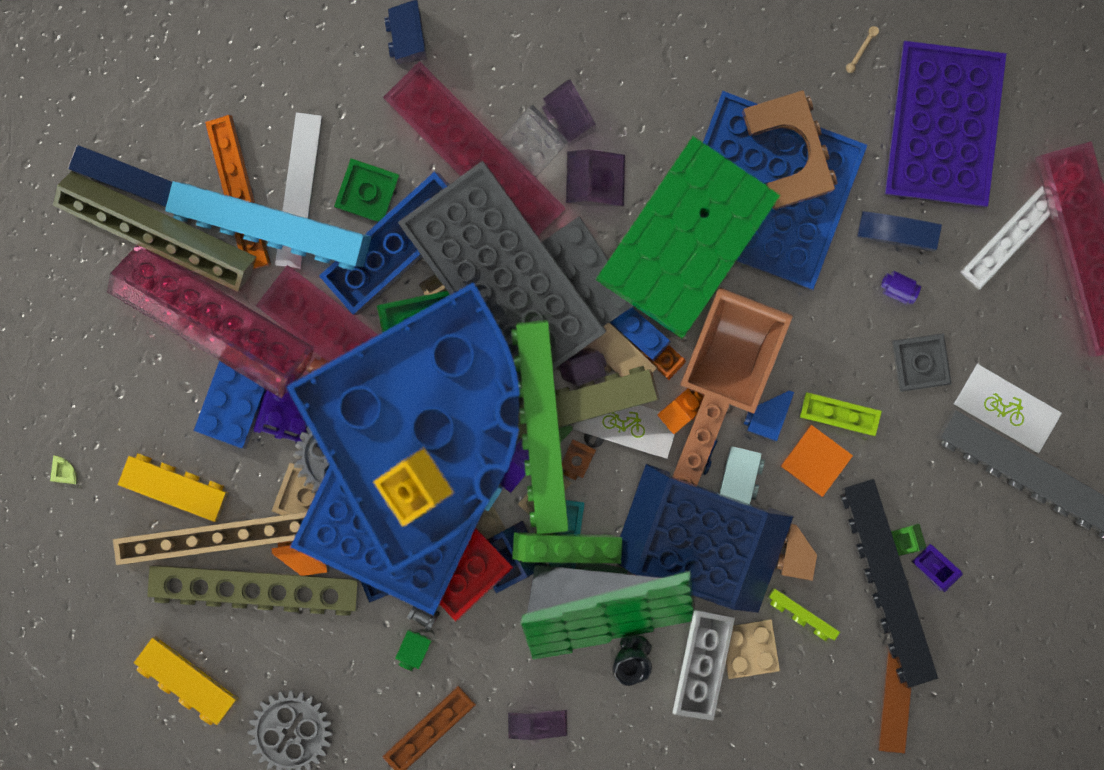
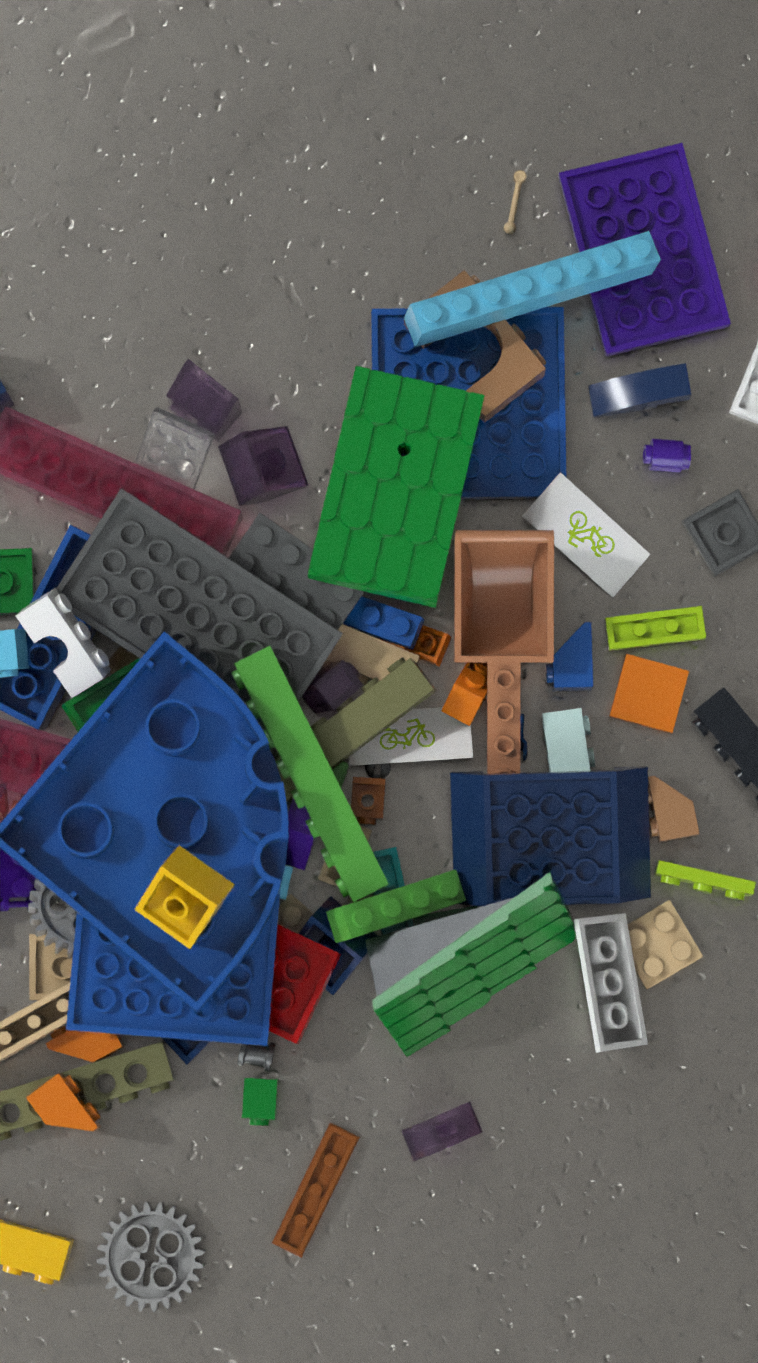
camera: 20 degrees left, 5 degrees down
black hair [613,635,652,686] -> none
none -> white arch [16,588,111,698]
none -> orange slope [26,1073,101,1131]
none -> medium azure brick [404,231,661,347]
none -> white sticker [522,472,650,598]

